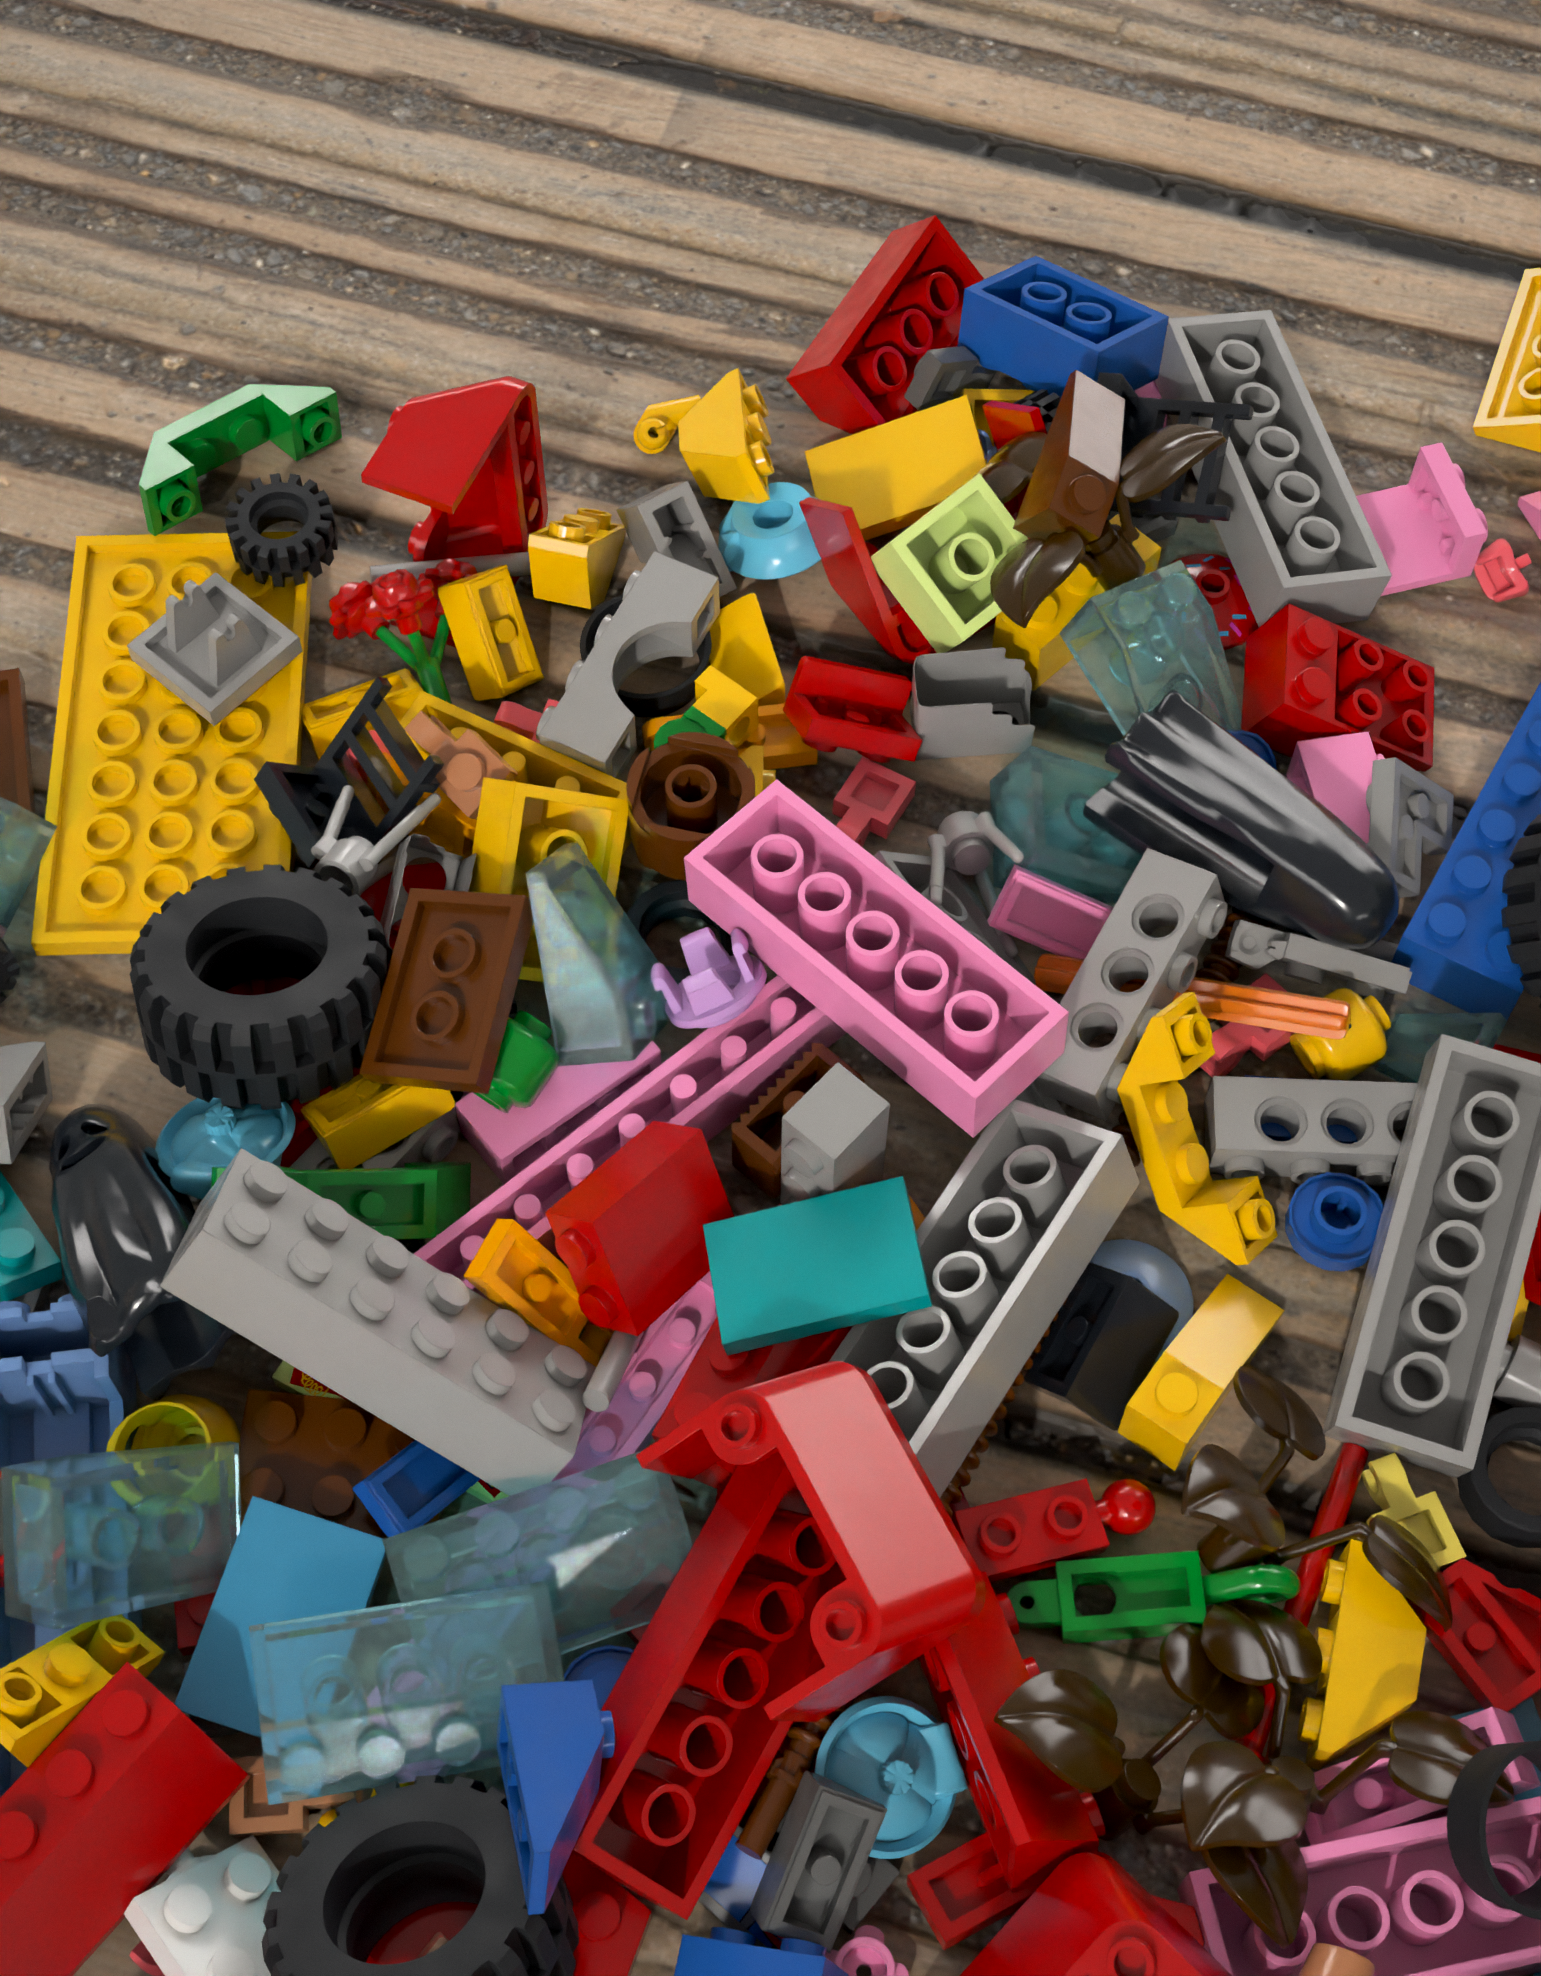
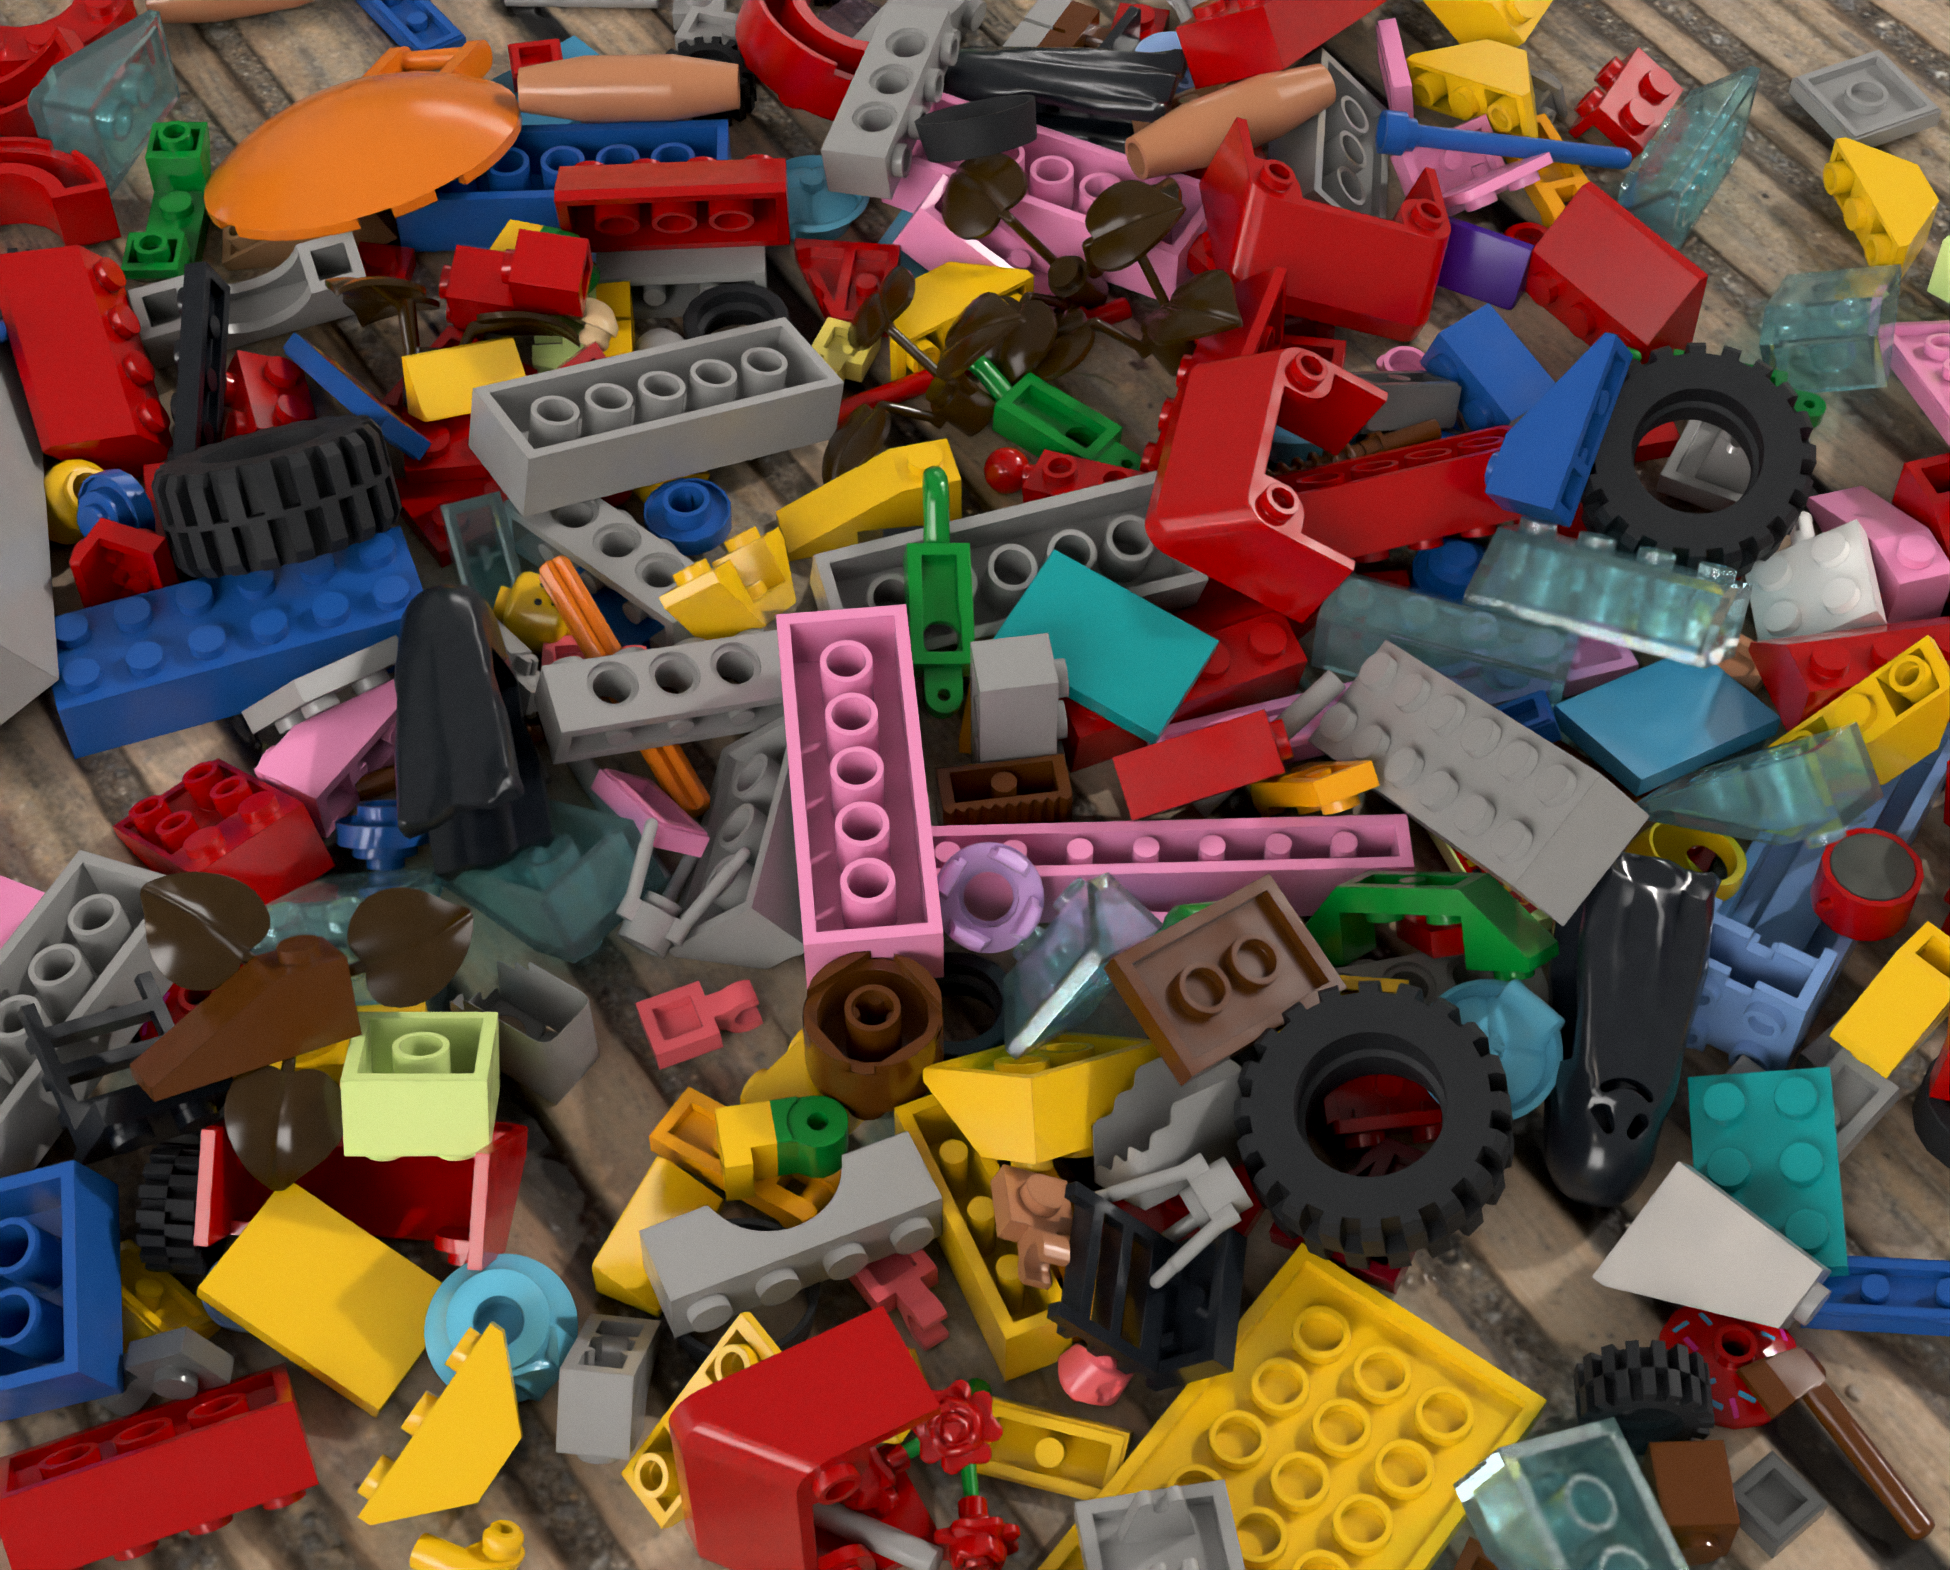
camera: 140 degrees left, 10 degrees down
red bracket [783,656,922,763] -> none
none -> green piece [903,466,975,719]

